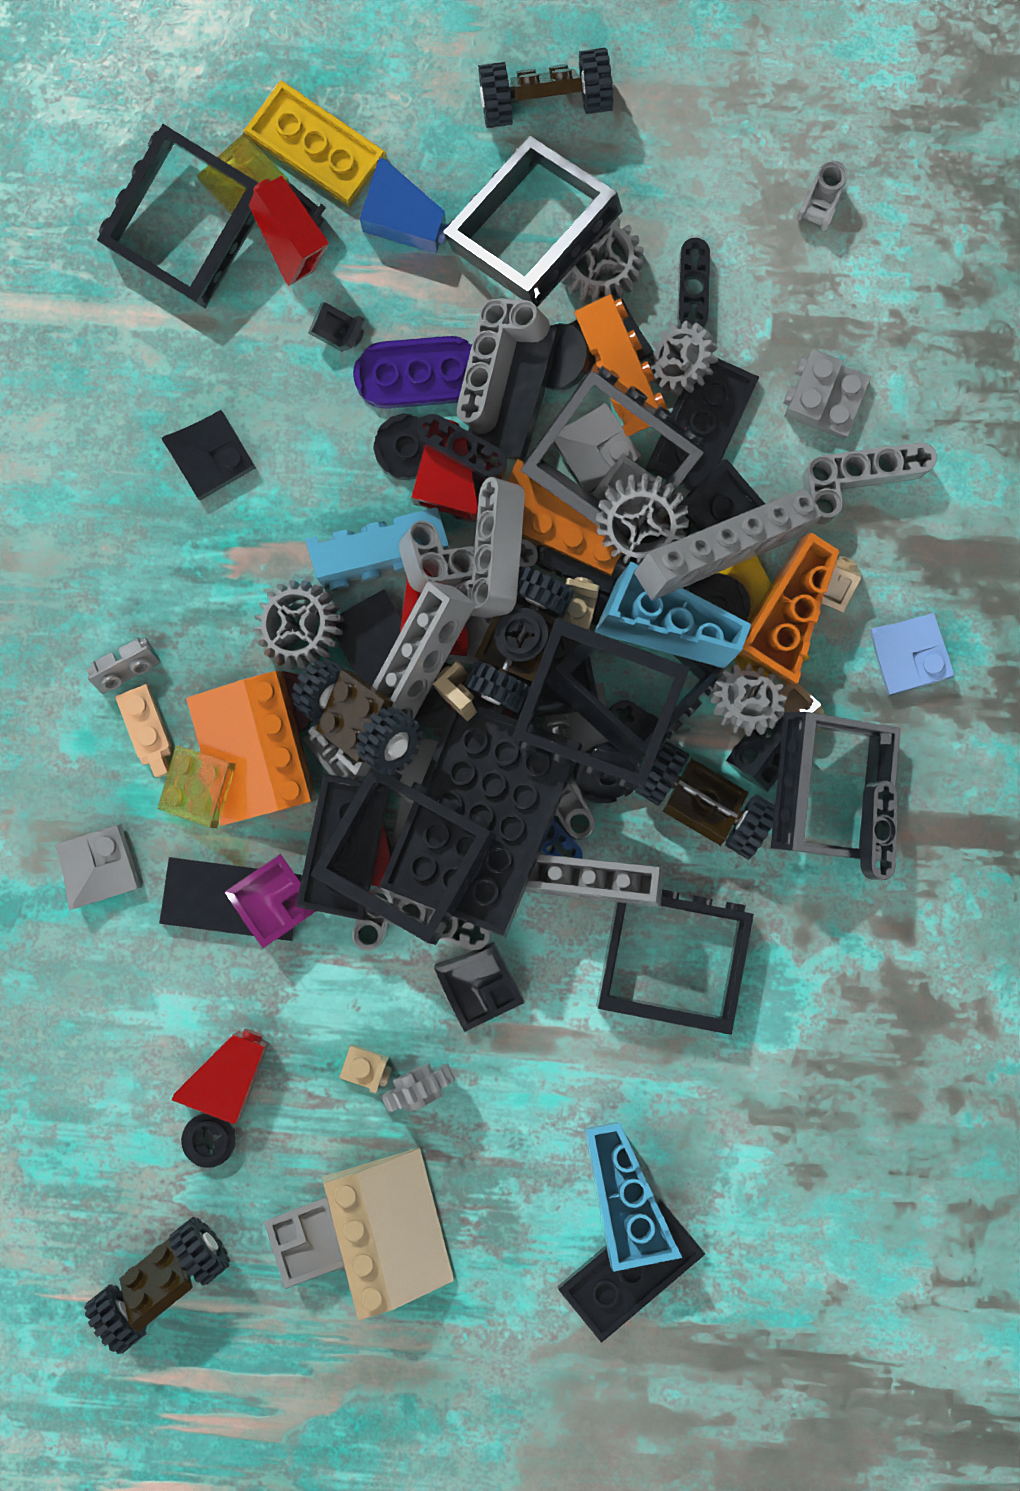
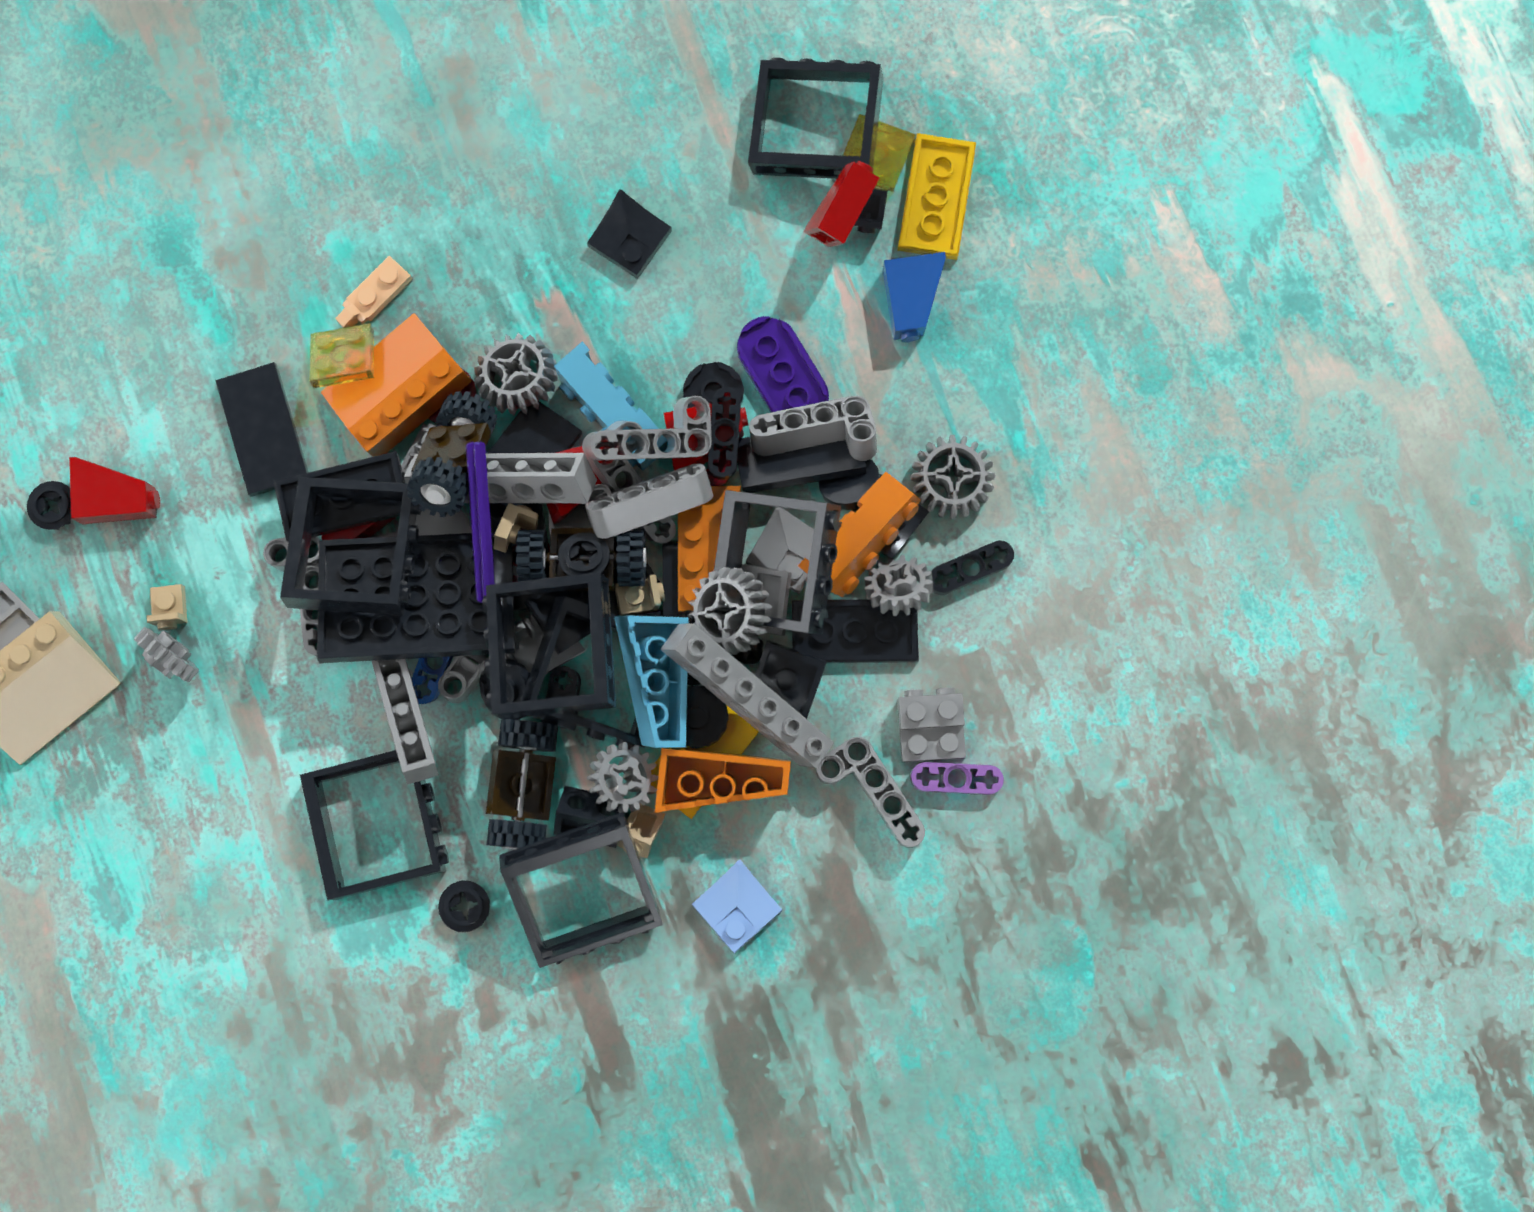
camera: 65 degrees right, 5 degrees down
light grey plate [55,824,141,911] -> none
light grey hinge [86,637,160,694] -> none
magenta plate [225,854,316,948] -> none
black bracket [308,302,364,352] -> none
black plate [434,942,525,1032] -> none
black window [443,136,623,307] -> none
black plate [478,47,614,128] -> none
black tile [558,1199,705,1343] -> none
medium azure wedge [584,1122,682,1271] -> none
light grey piece [796,160,848,232] -> none
tan bracket [822,556,862,613] -> none
black beam [860,781,898,880] -> none
none -> black gear [438,880,490,932]
none -> dark purple axle [466,442,495,602]
none -> light grey beam [582,396,712,460]
none -> medium lavender beam [910,762,1004,795]

